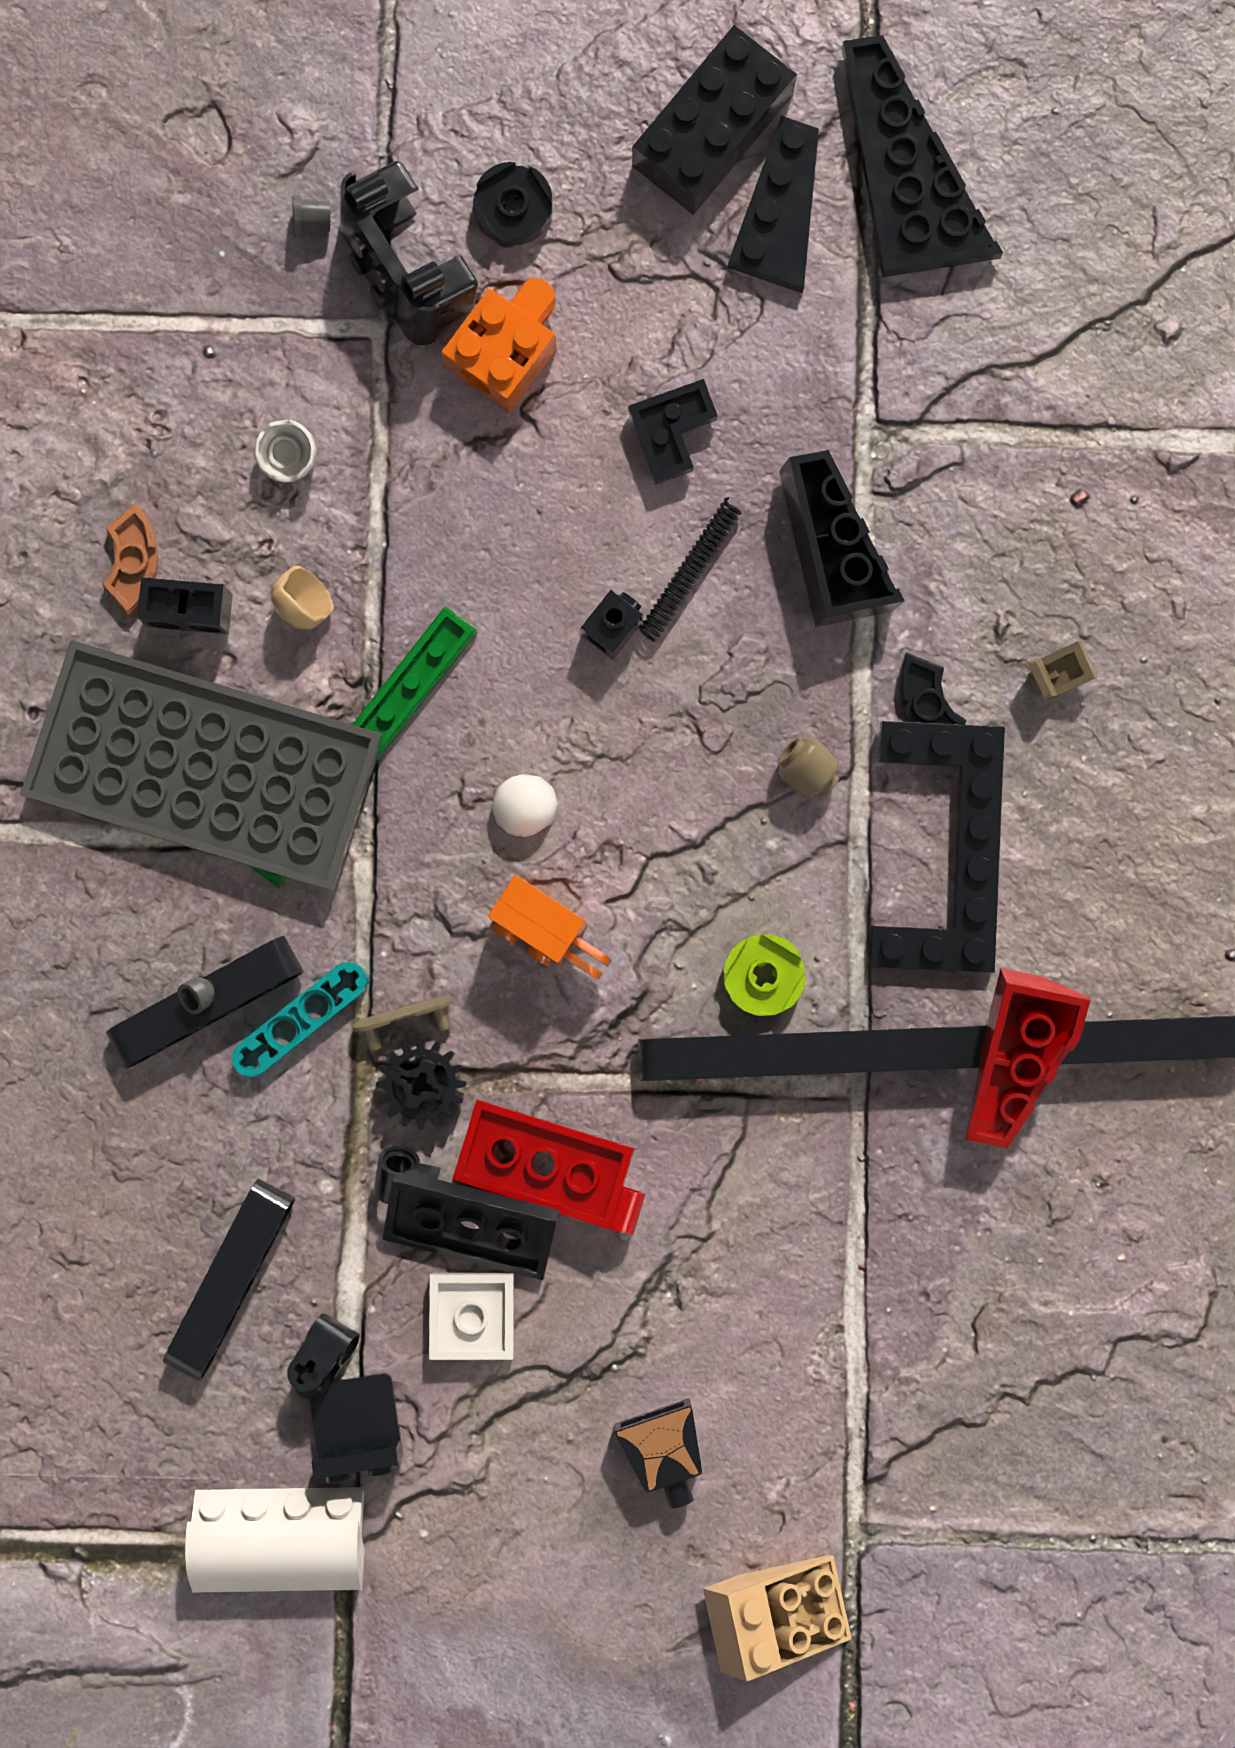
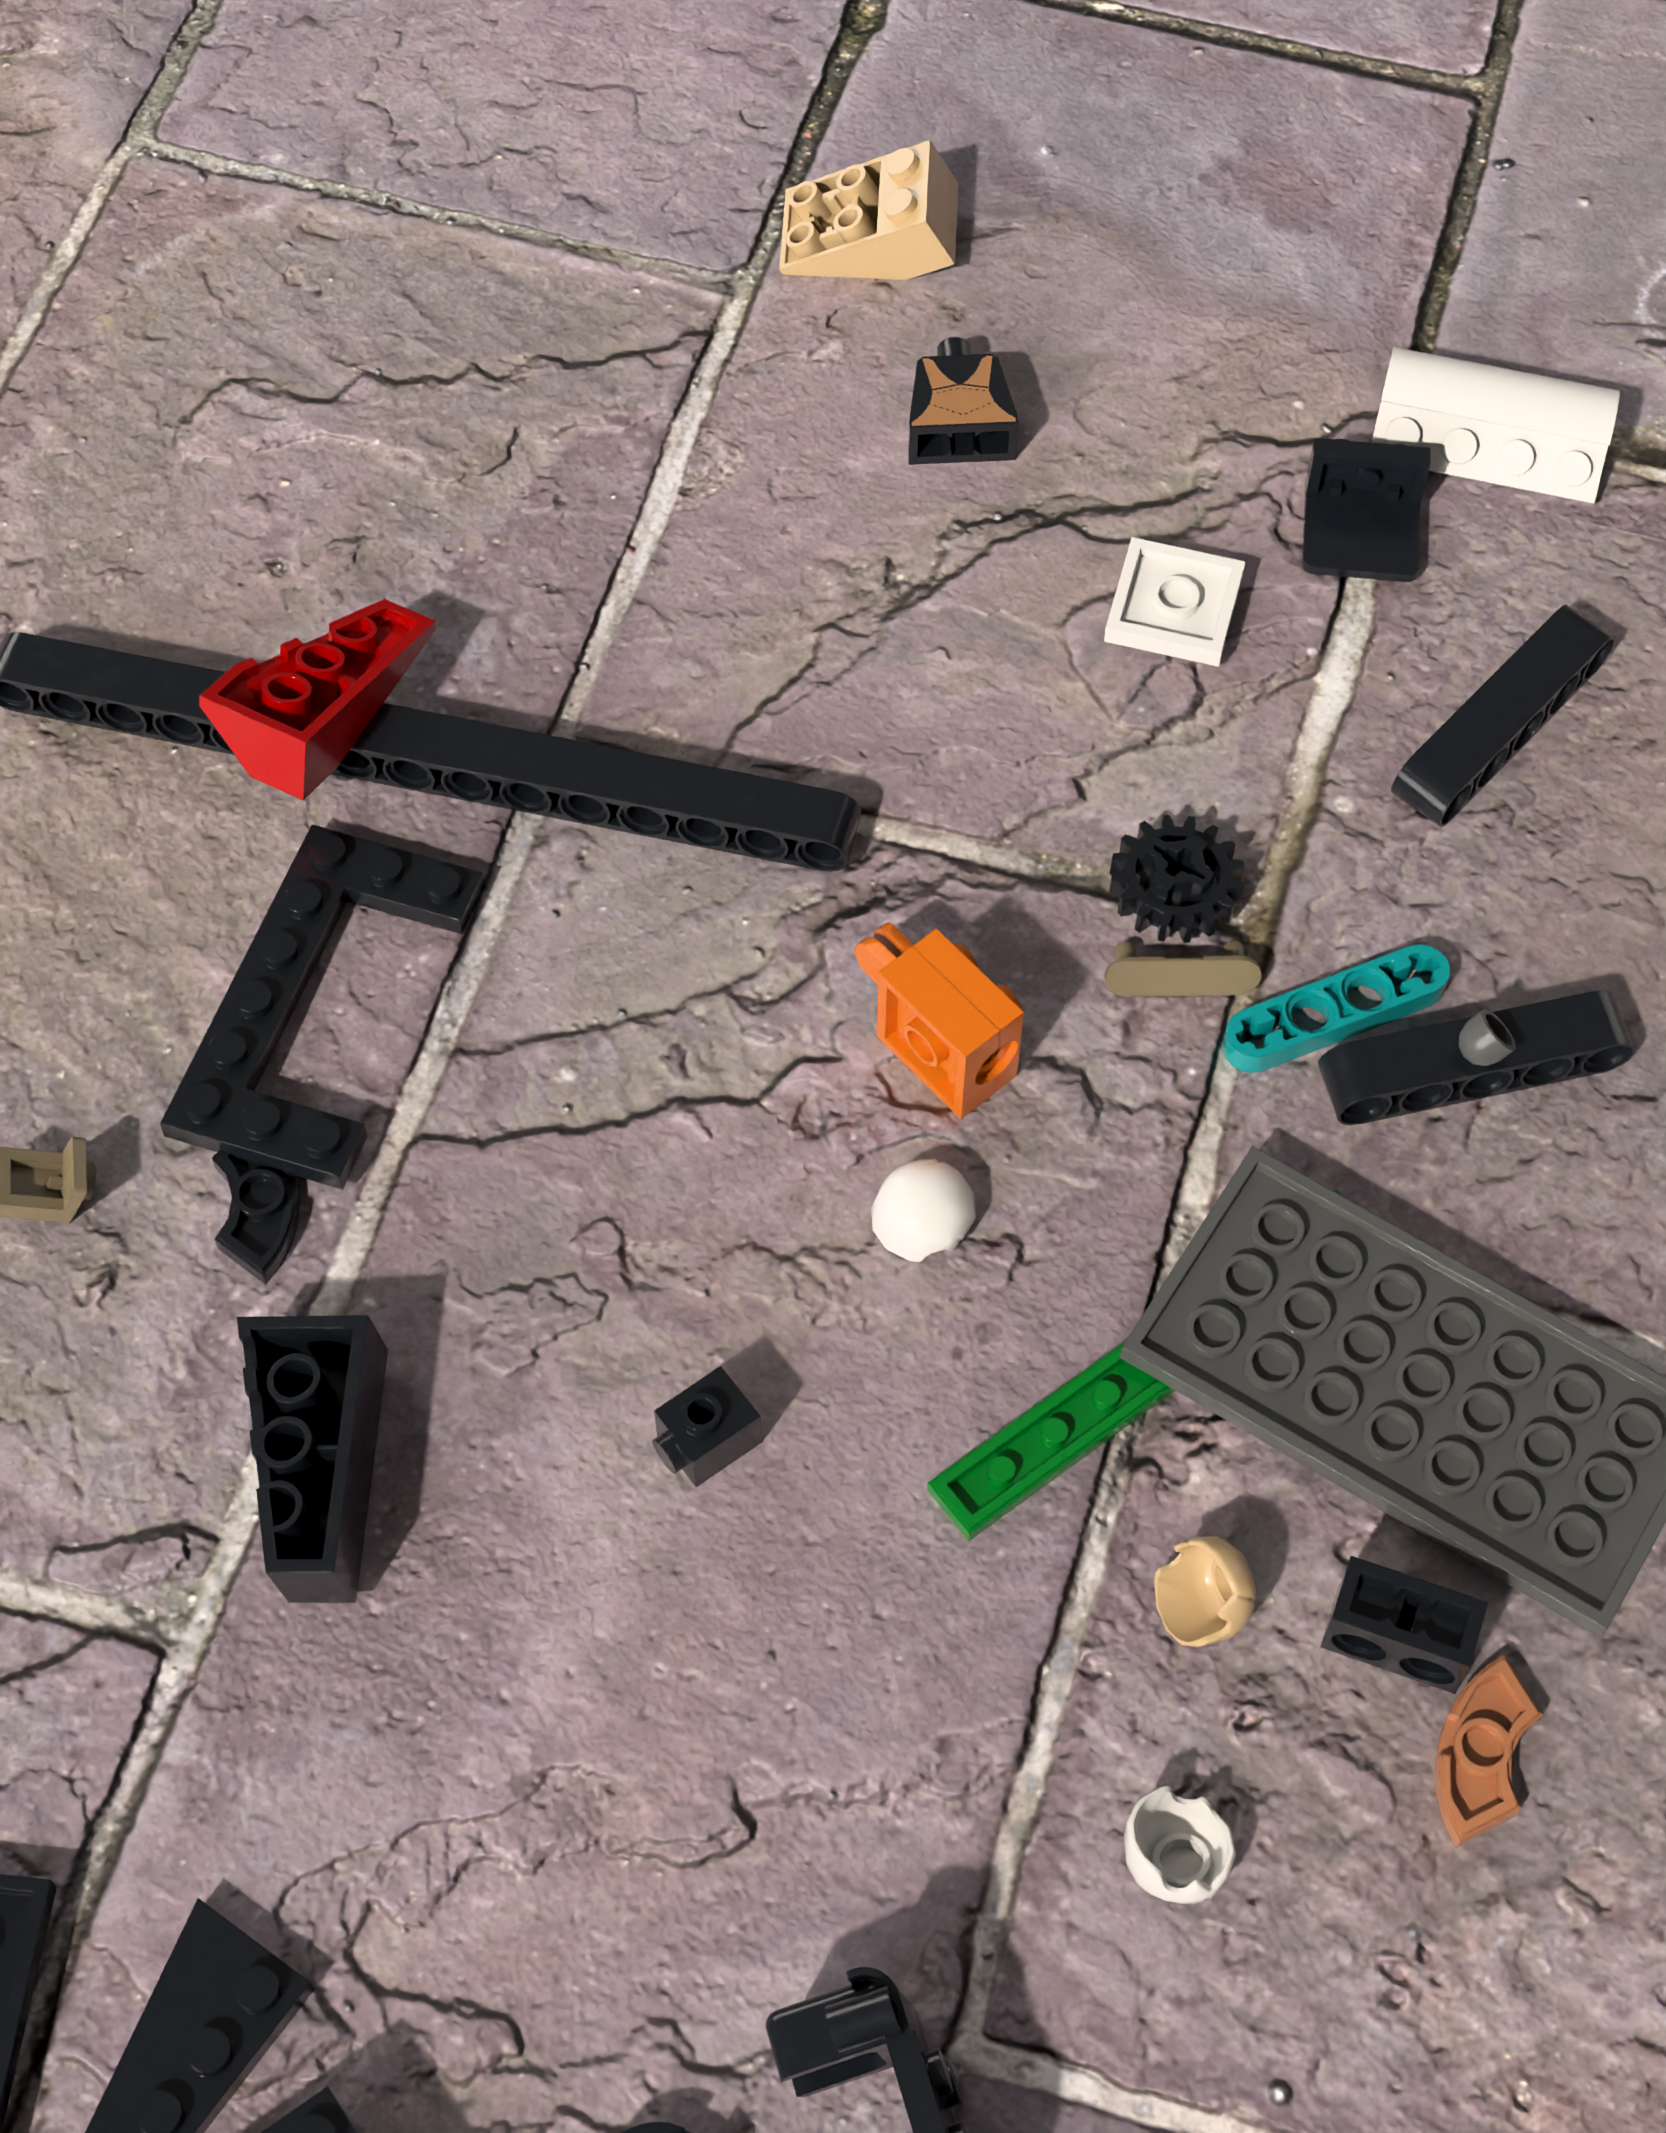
camera: 165 degrees left, 25 degrees down
black piece [287,1313,360,1400] -> none
black hinge [374,1146,560,1280] -> none
orange brick [441,278,557,413] -> none
red hinge [452,1099,646,1235] -> none
black plate [628,379,718,485] -> none
black piece [639,497,742,642] -> none
lime plate [723,934,806,1016] -> none
dark tan head [777,737,839,798] -> none

